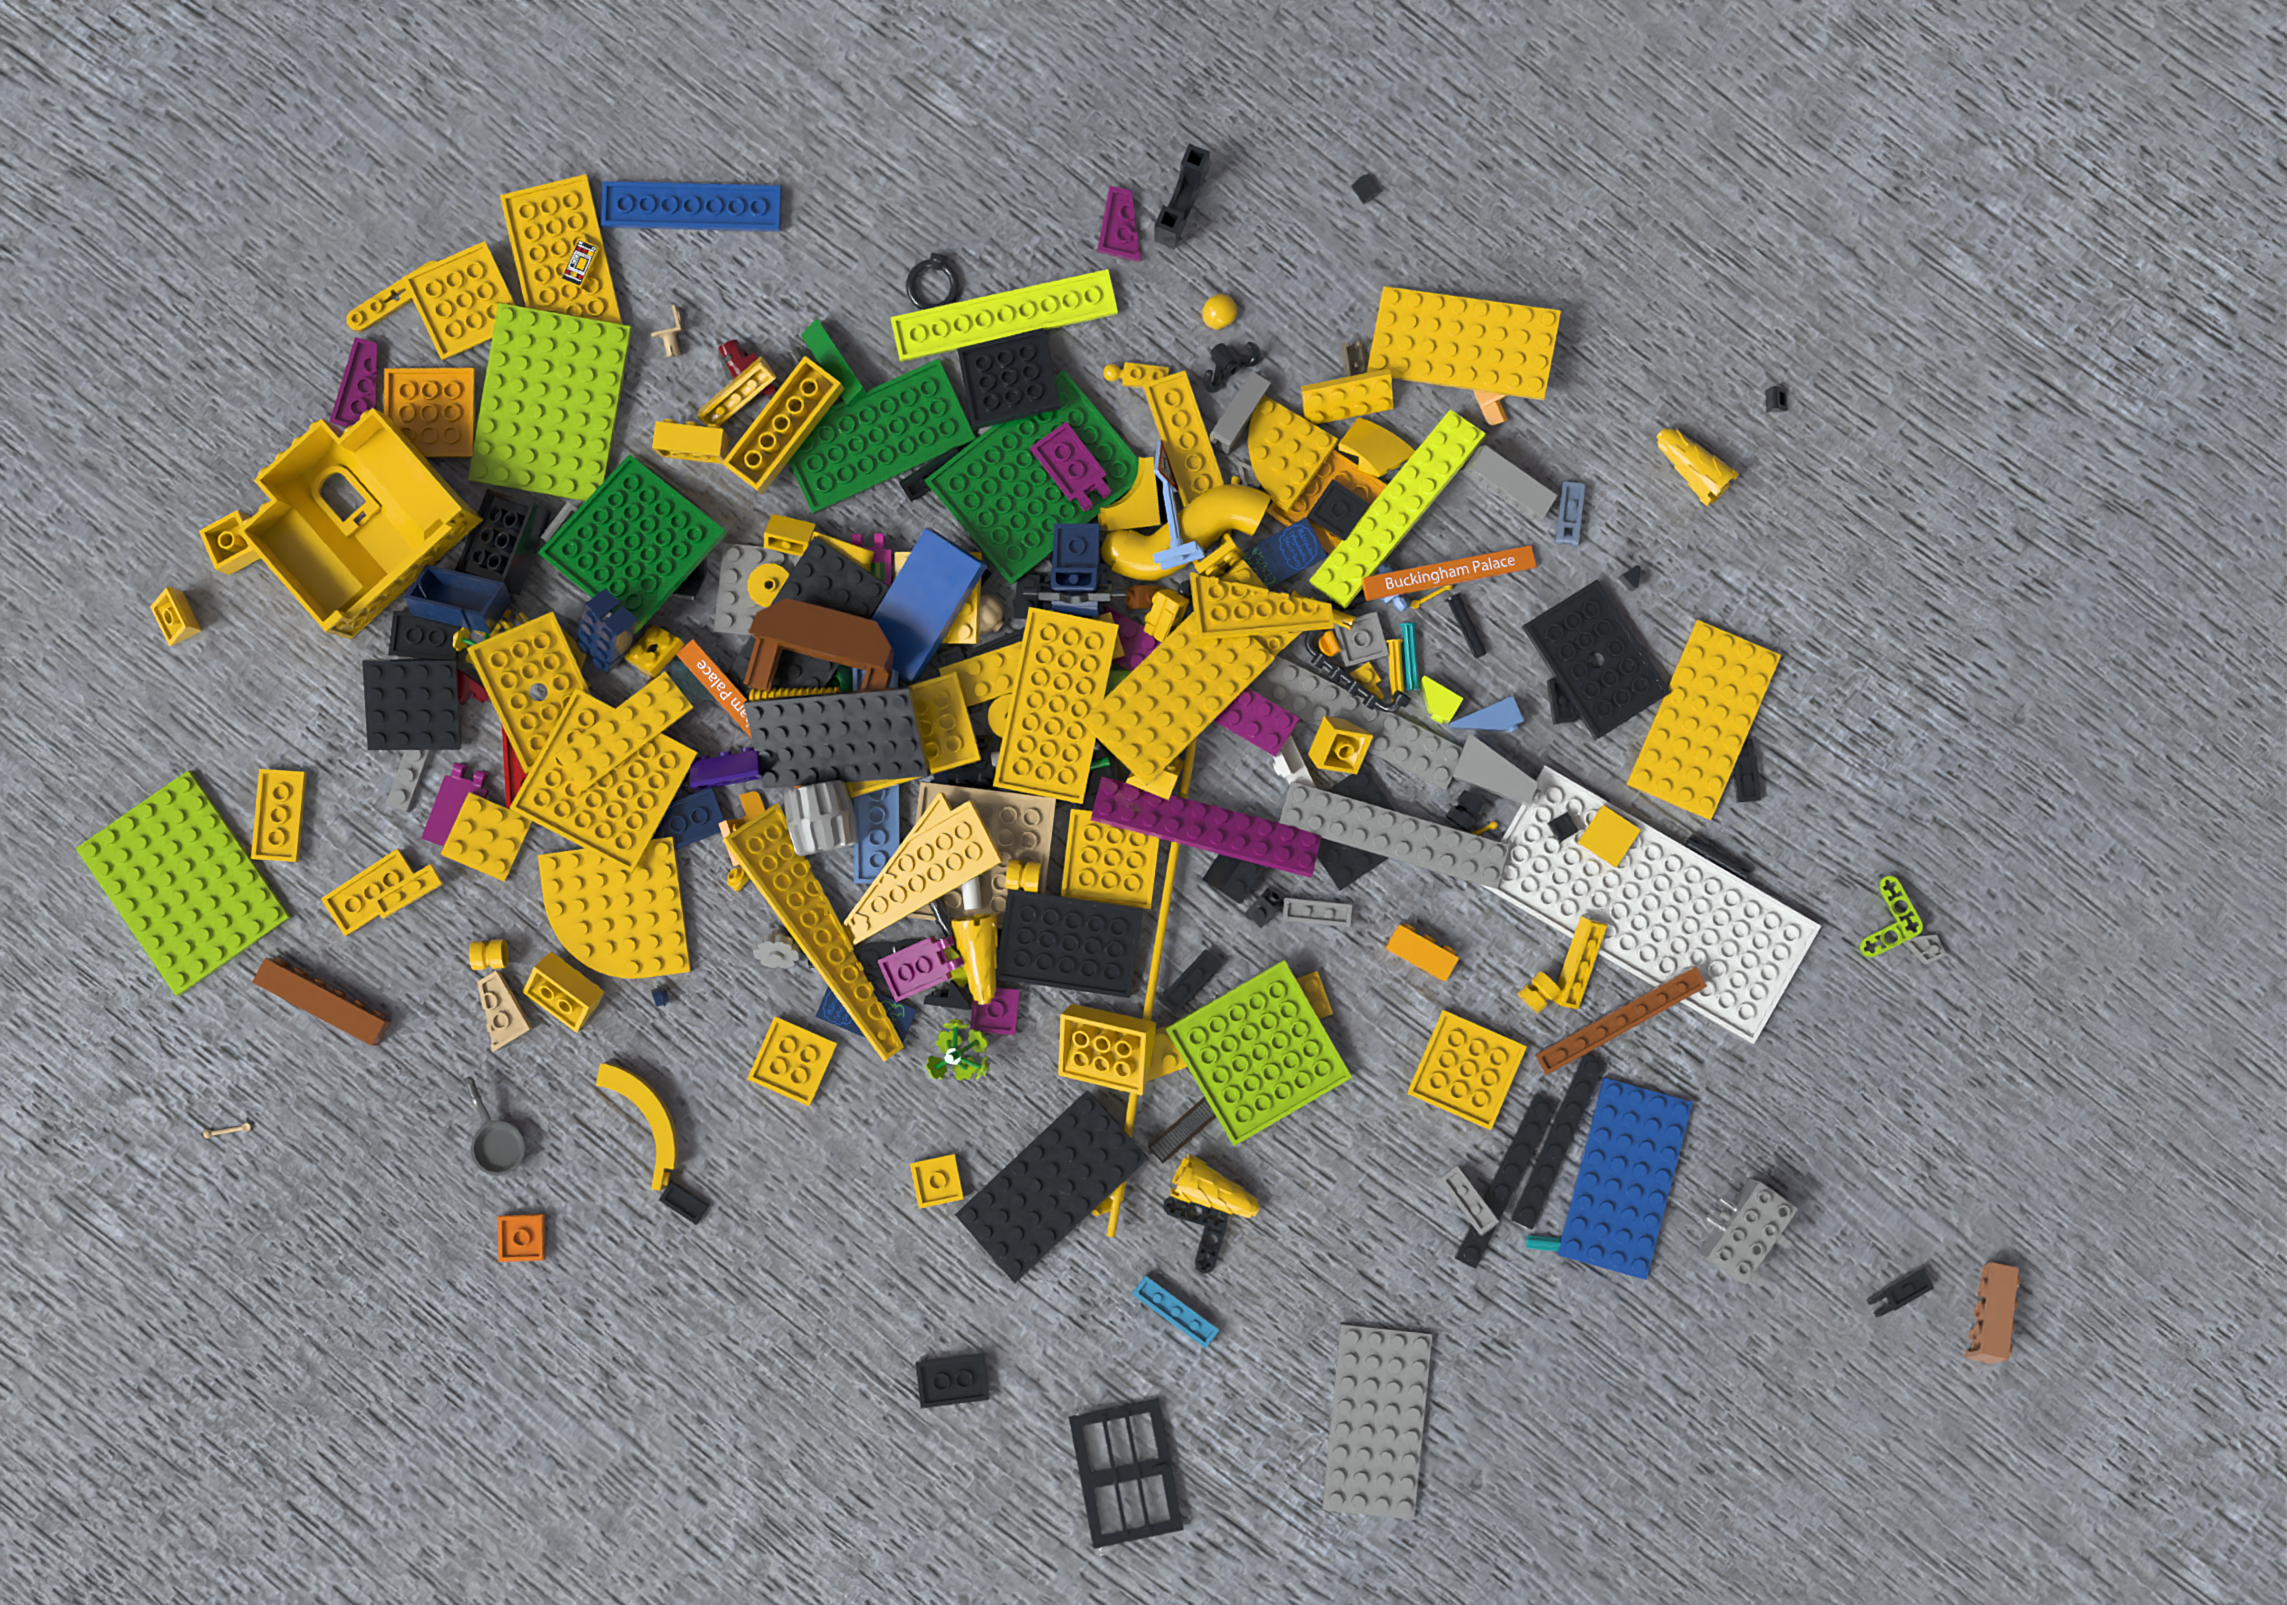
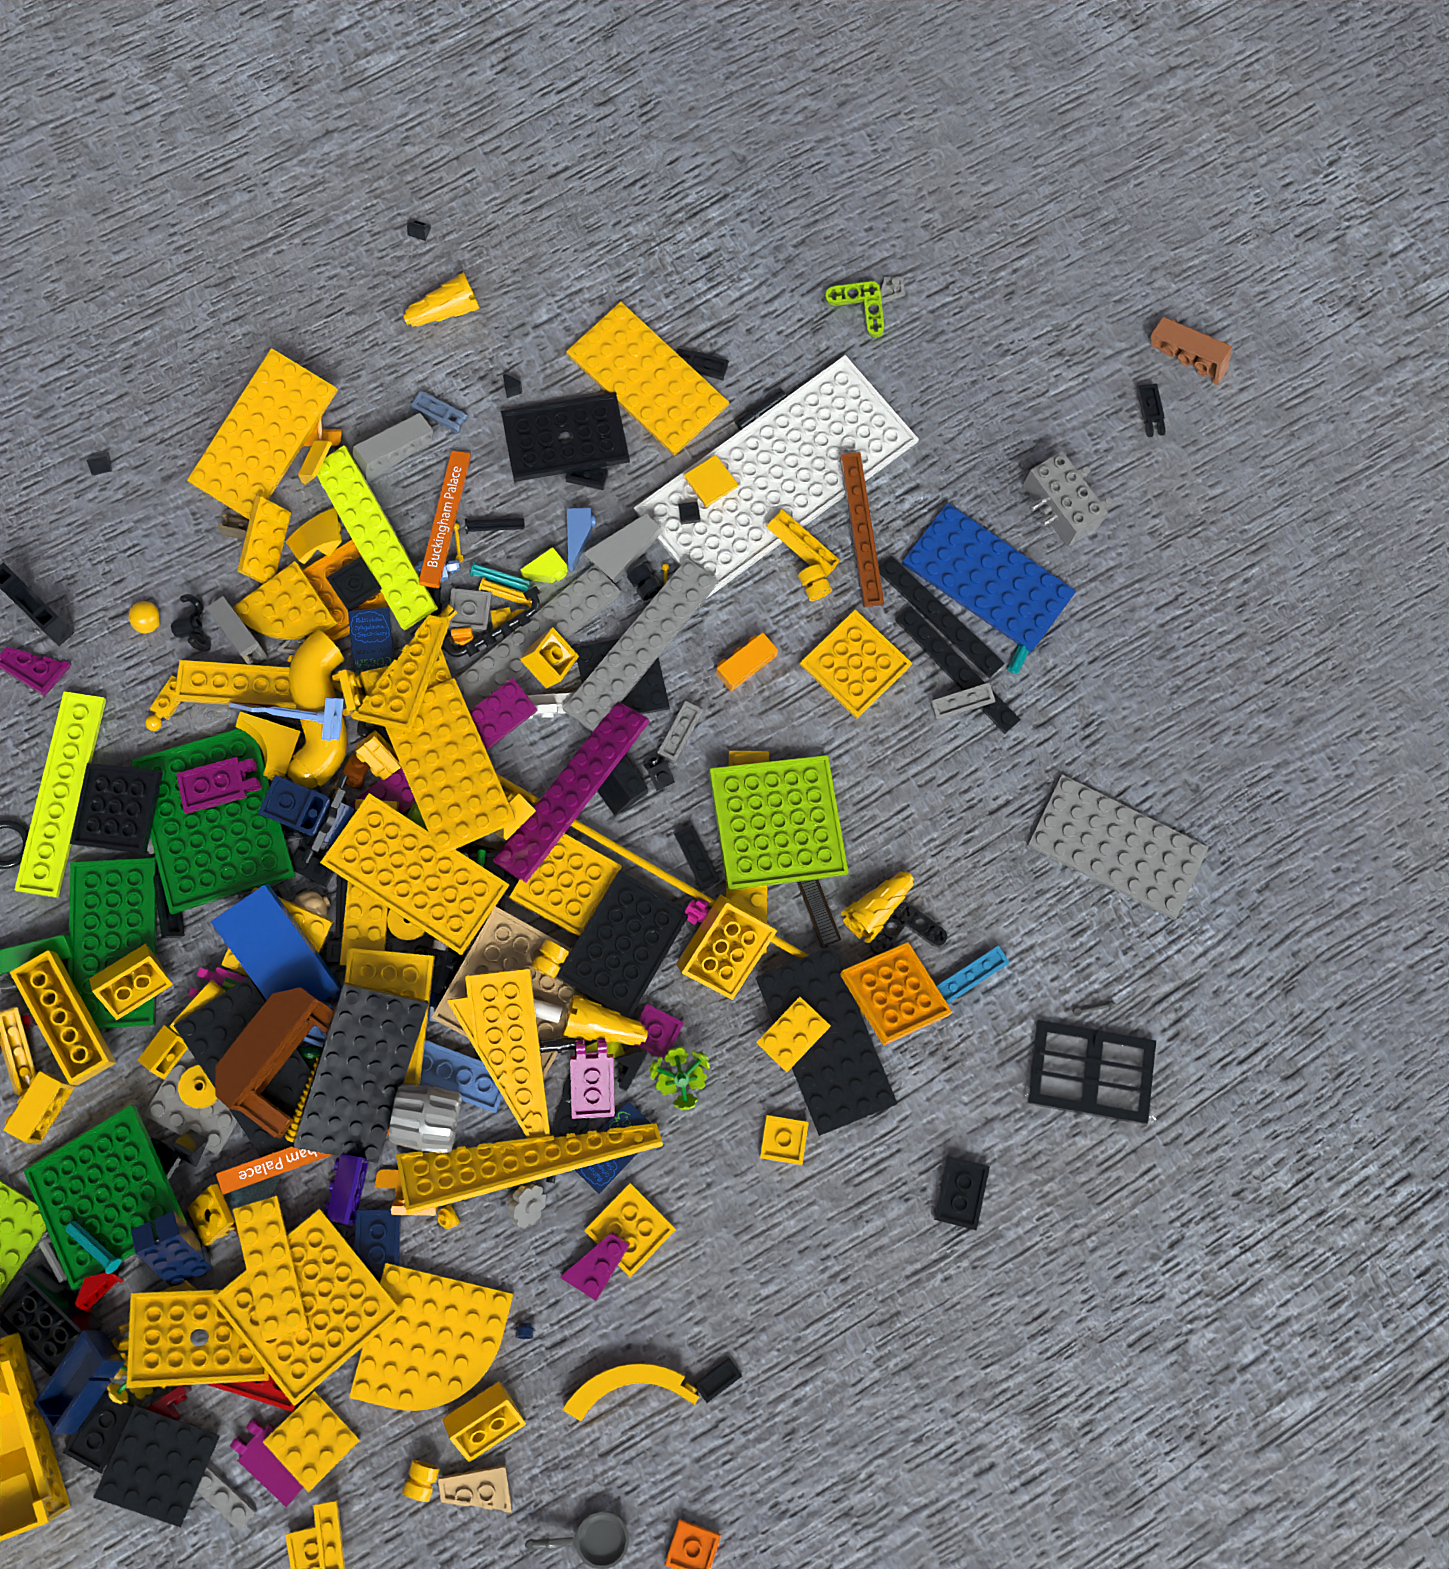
camera: 80 degrees left, 10 degrees down
none -> teal axle [65,1221,121,1274]
none -> red slope [75,1272,124,1313]
none -> yellow slope [89,944,173,1020]
none -> black slope [172,1129,209,1167]
none -> yellow slope [298,440,332,485]
none -> magenta wing [560,1232,631,1301]
none -> dark pink gear [685,898,710,925]
none -> yellow plate [756,997,831,1072]
none -> light orange plate [840,942,952,1046]
none -> dark grey hinge [1073,1000,1116,1016]

